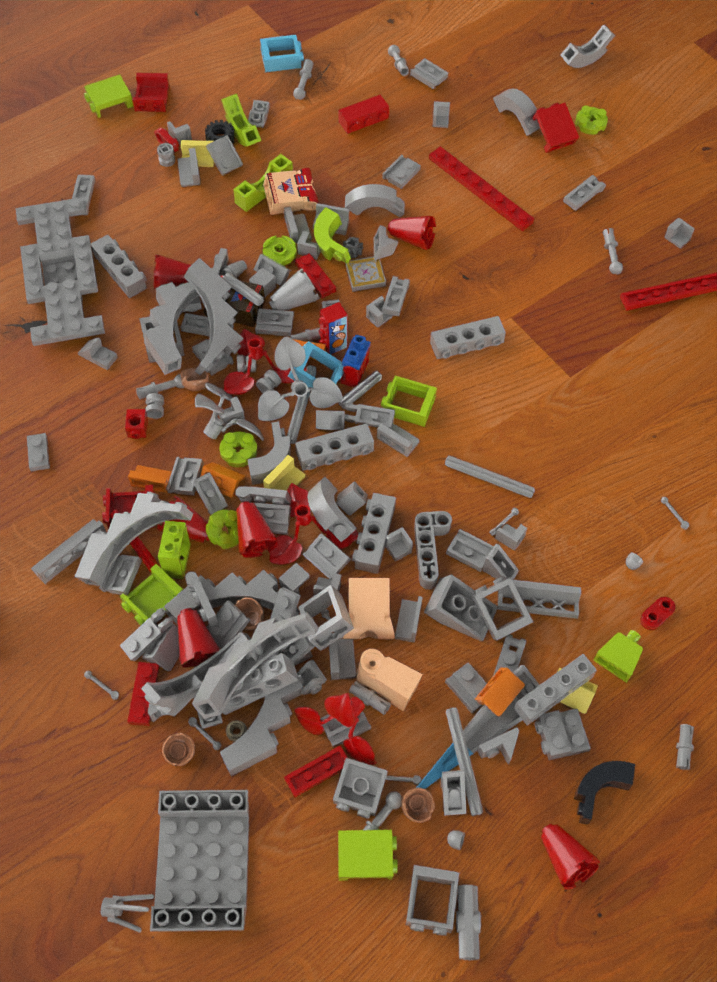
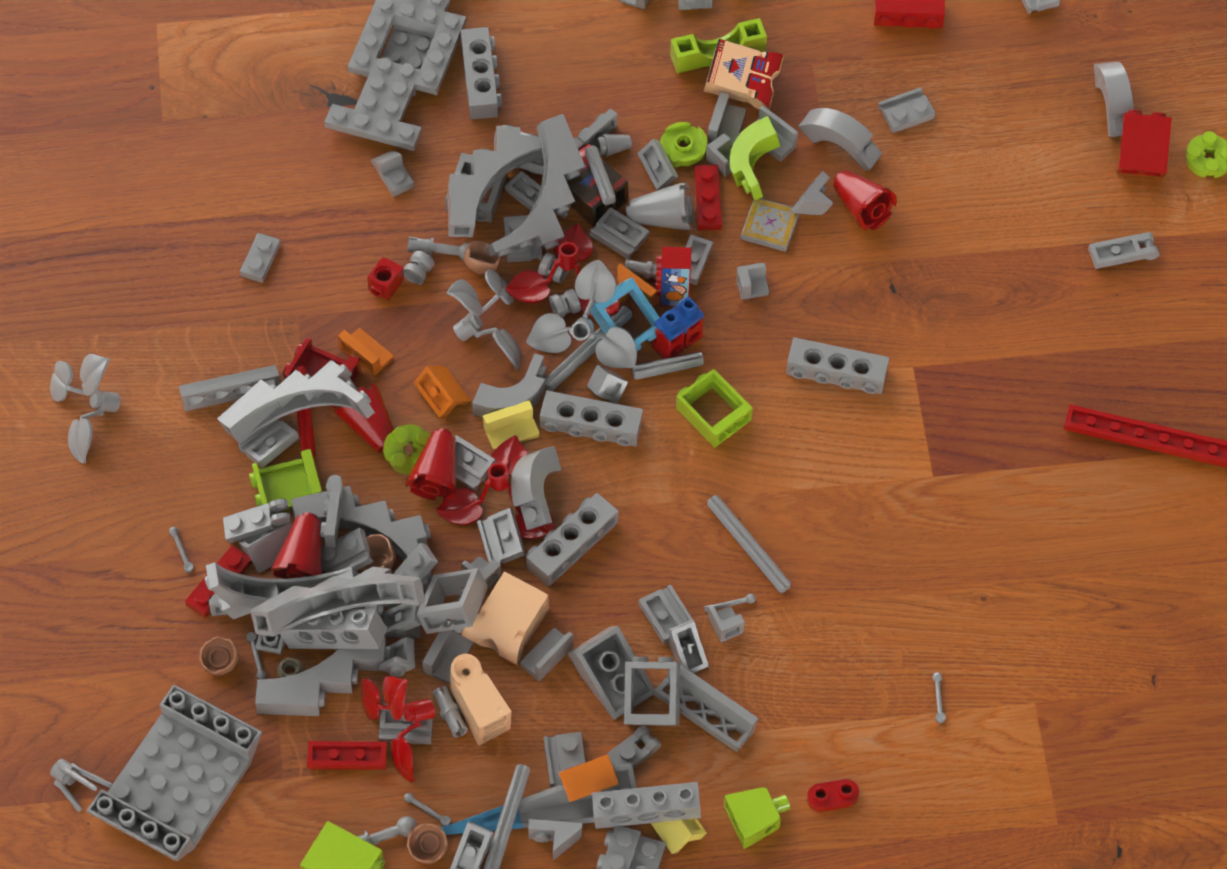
camera: 30 degrees right, 0 degrees up
red cone [153,254,191,290] -> none
lime window [158,521,191,579] -> none
light grey plate [166,457,204,495] -> none
light grey plate [192,472,228,516] -> none
light grey panel [218,396,245,426] -> none
lime plate [219,432,258,467] -> none
light grey hinge [235,486,292,505] -> none
light grey panel [249,268,276,297] -> none
light grey panel [279,563,310,594] -> none
light grey plate [333,758,388,819] -> none
light grey panel [336,481,367,516] -> none
dark grey gear [343,237,363,259] -> none
light grey hinge [344,404,395,429] -> none
light grey panel [377,424,419,457] -> none
light grey plate [382,276,410,316] -> none
light grey panel [385,527,413,562] -> none
light grey beam [414,511,452,590] -> none
red plate [429,146,535,231] -> none
light grey panel [432,101,450,128] -> none
light grey pin [603,228,623,274] -> none
light grey hinge [626,552,643,570] -> none
light grey panel [664,218,694,248] -> none

